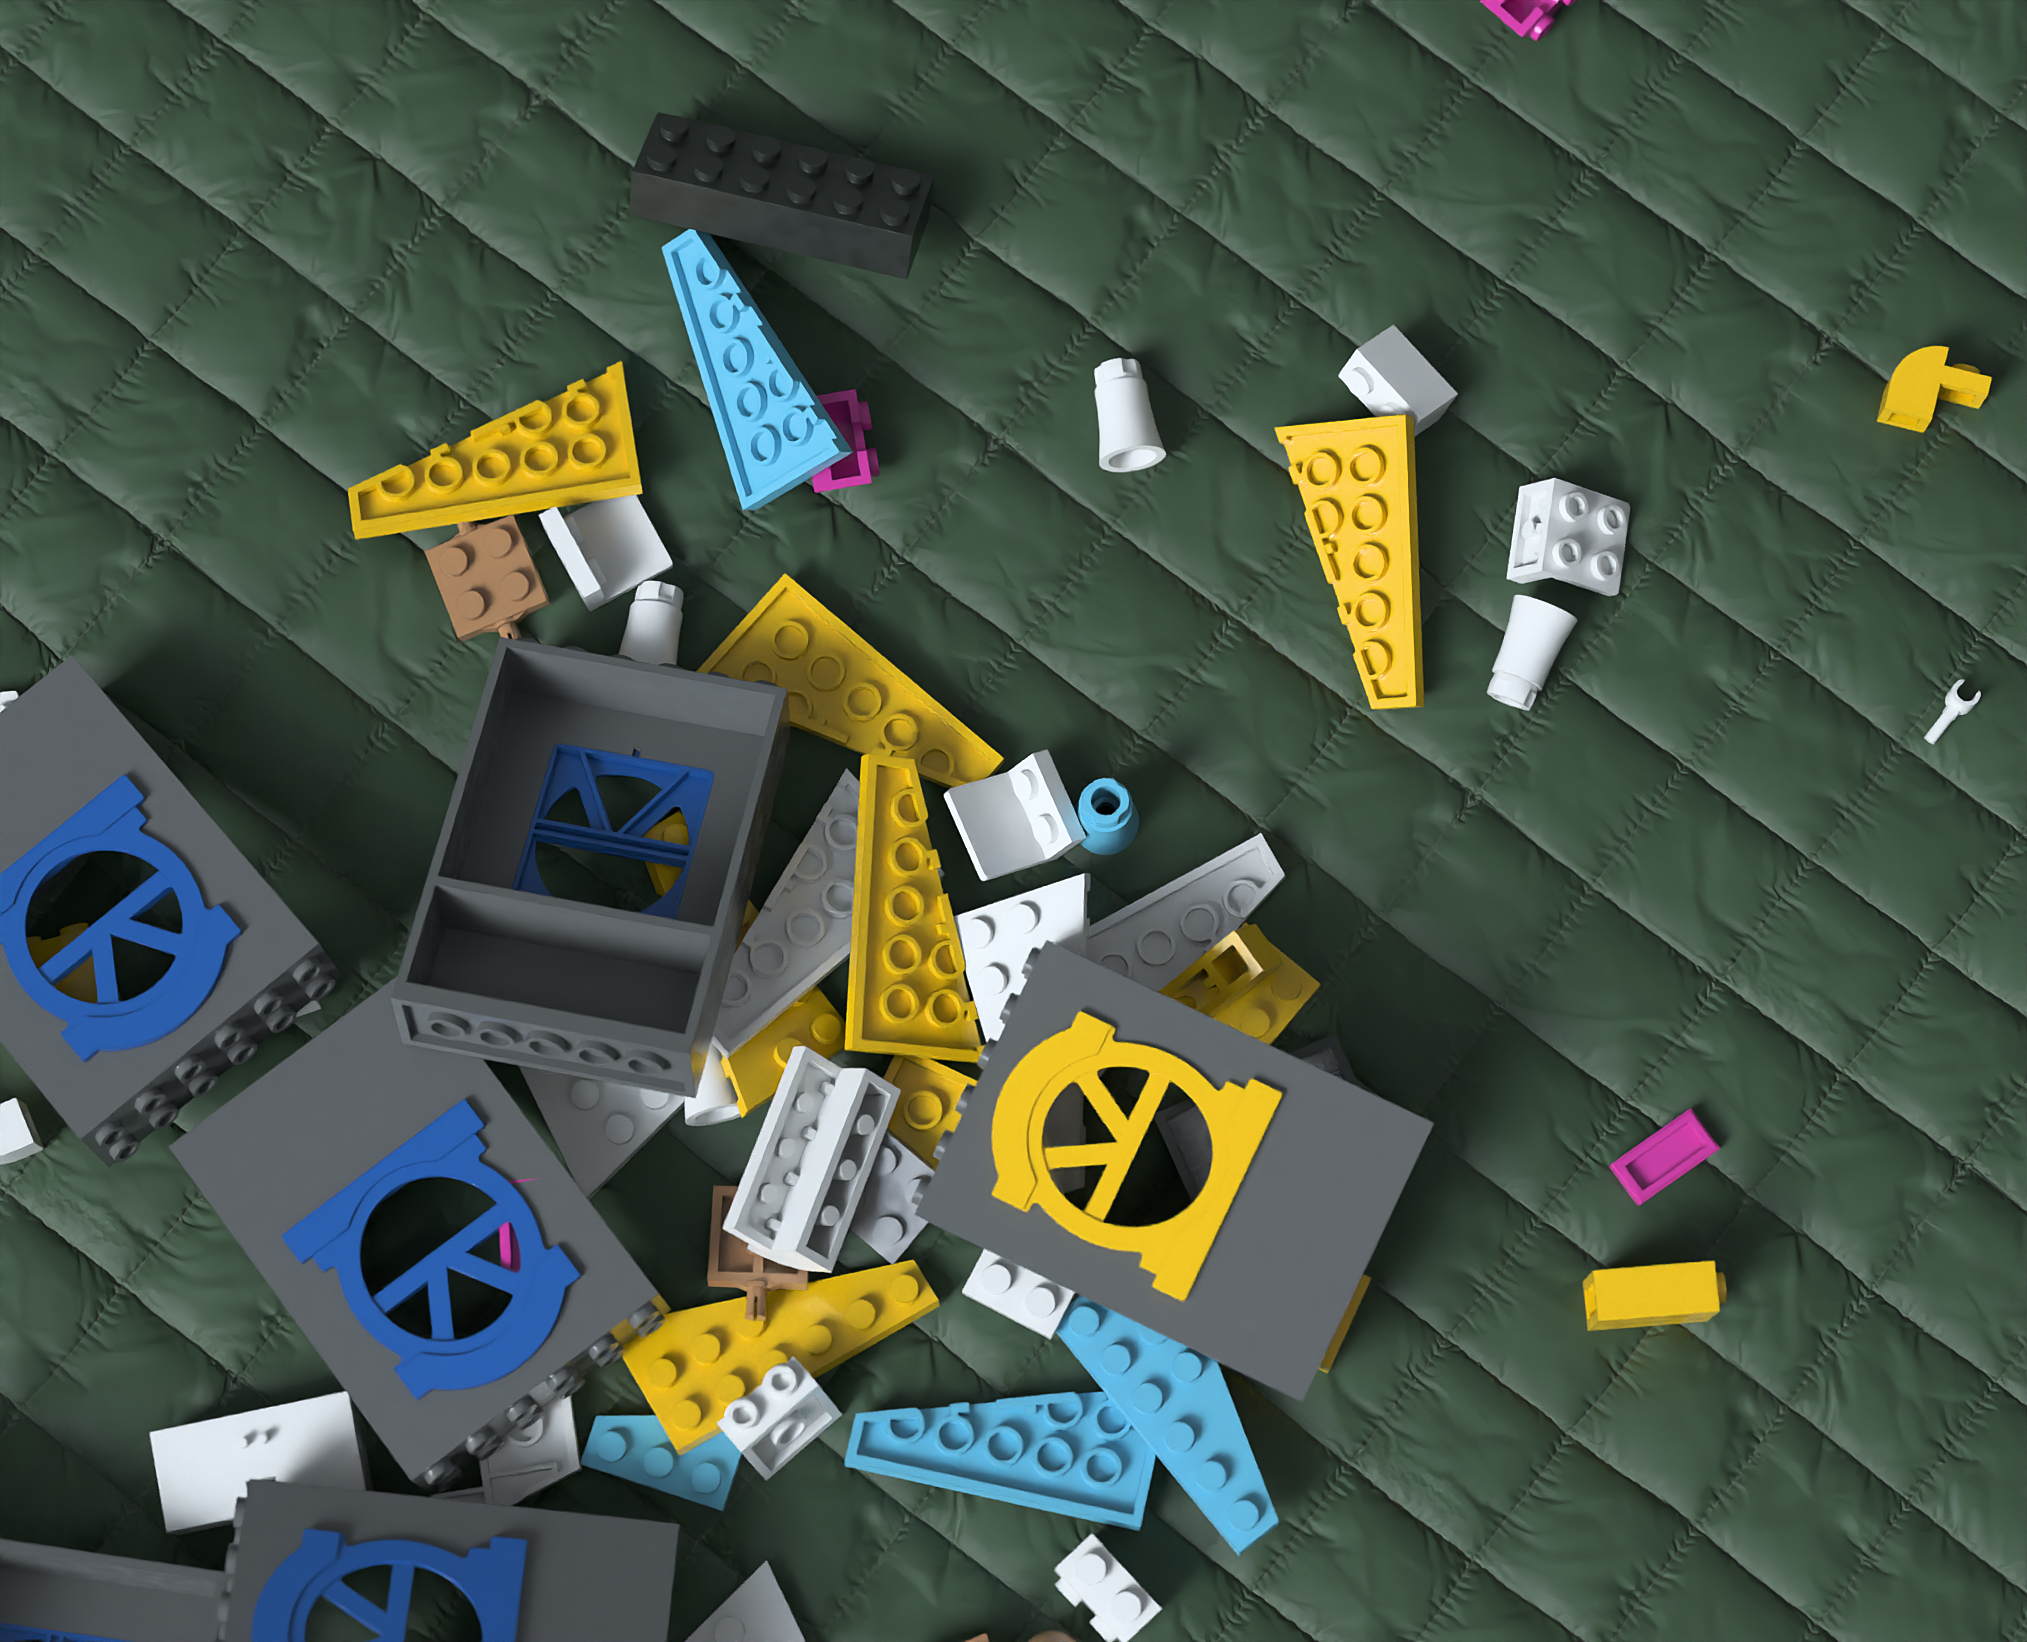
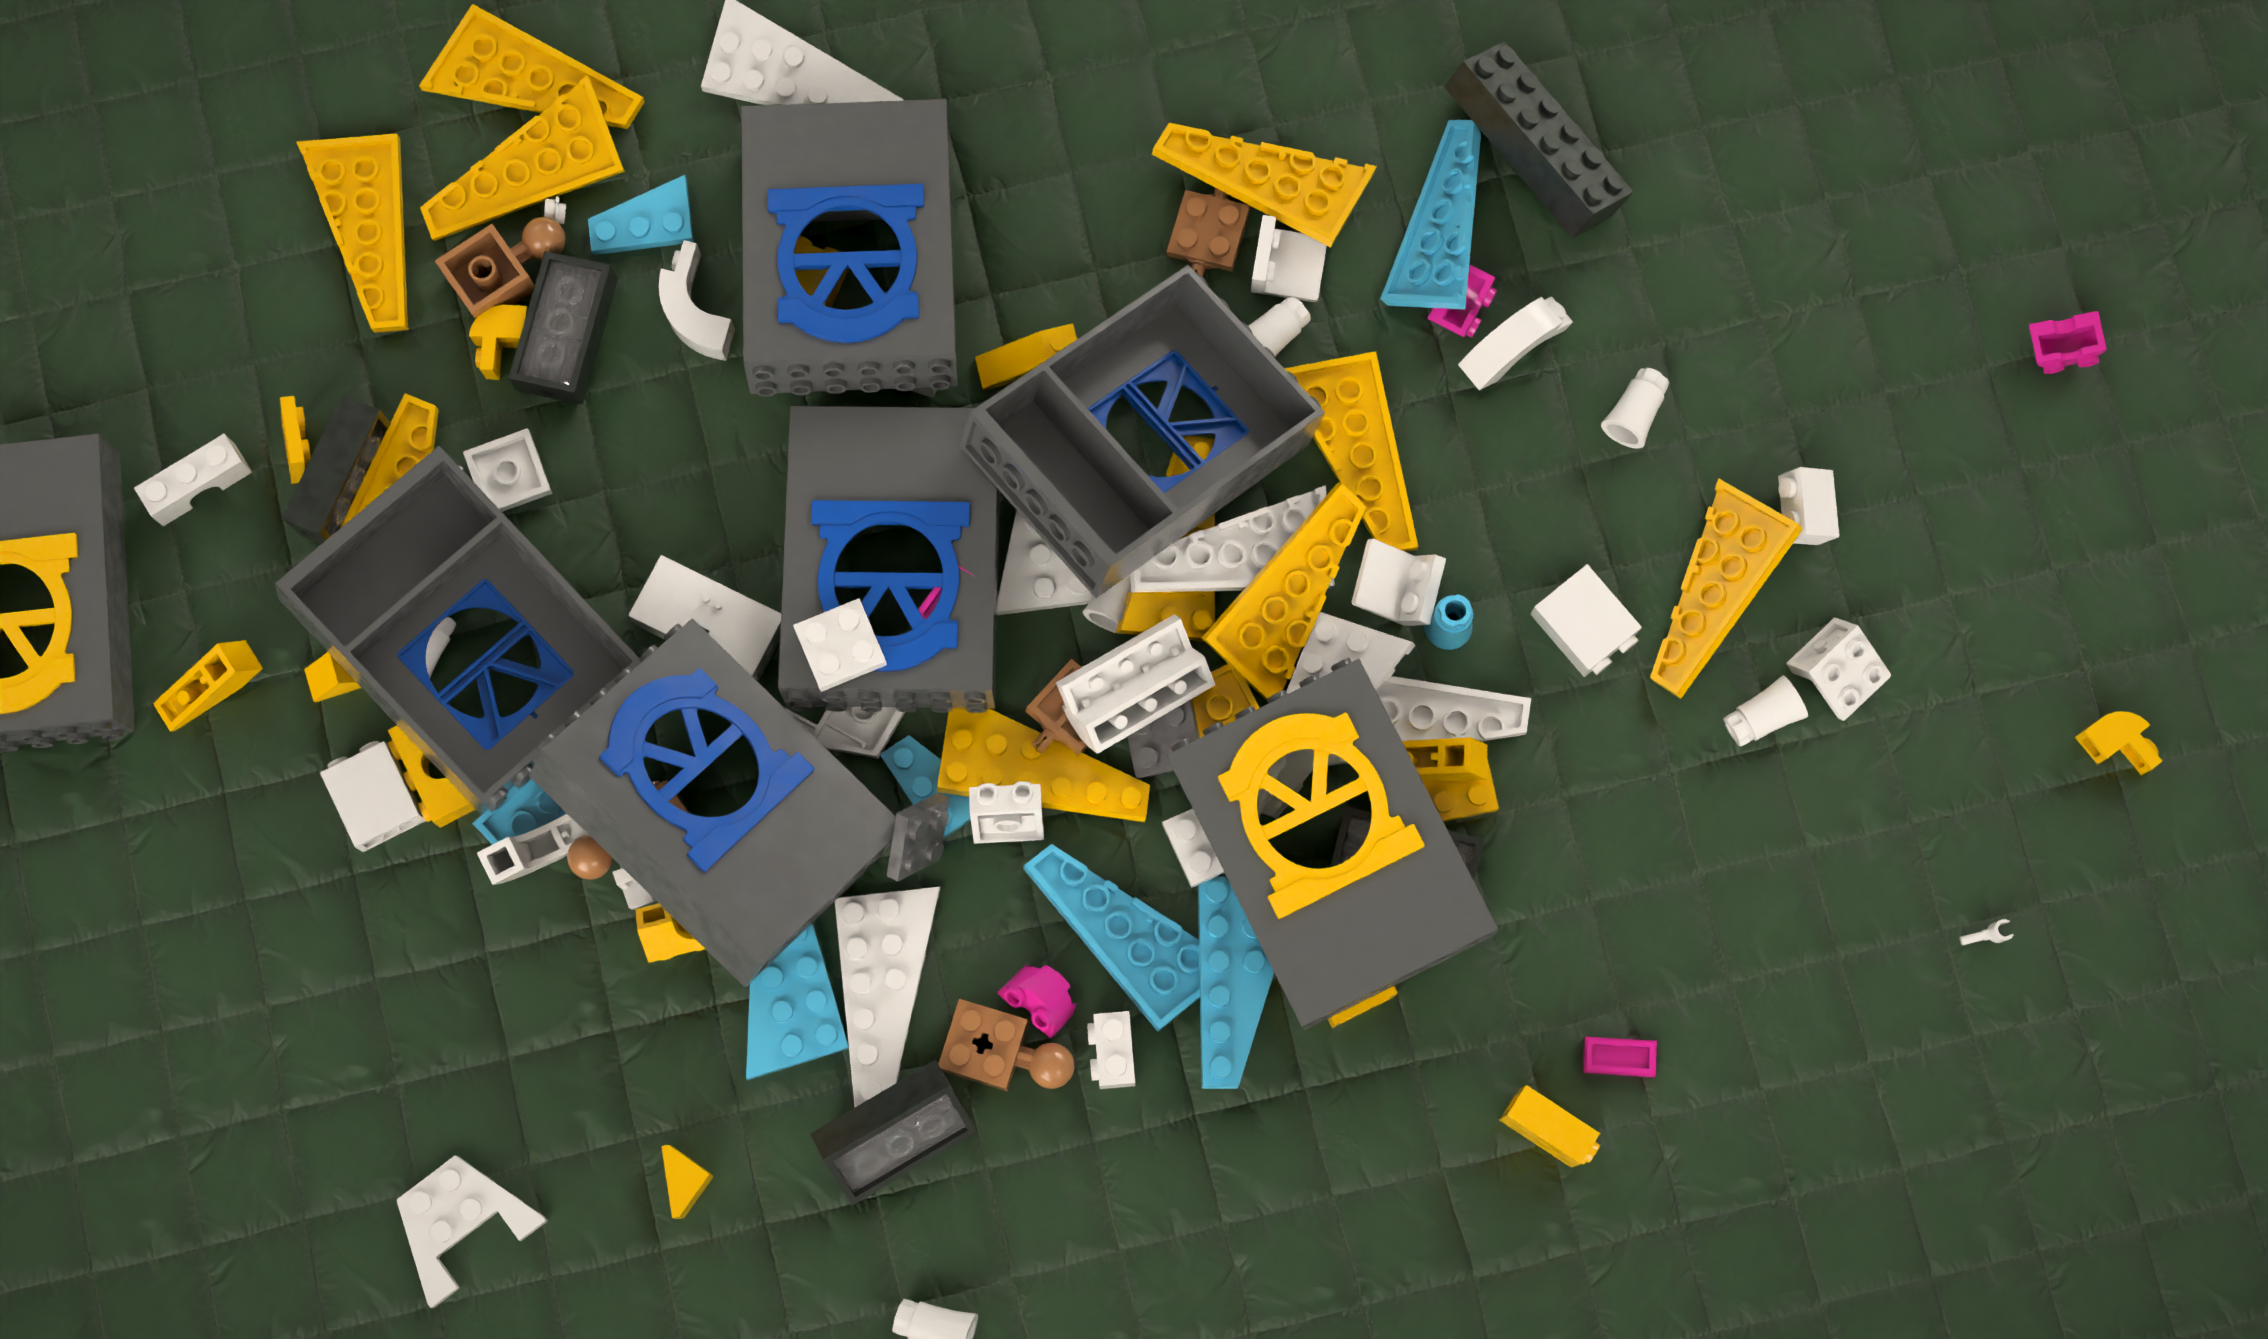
camera: 35 degrees right, 0 degrees up
none -> white plate [793,598,887,692]
none -> flat silver plate [887,793,950,881]
none -> yellow slope [975,323,1077,391]
none -> dark pink cylinder [997,964,1076,1038]
none -> white arch [1458,297,1573,391]
none -> white brick [1530,564,1642,677]

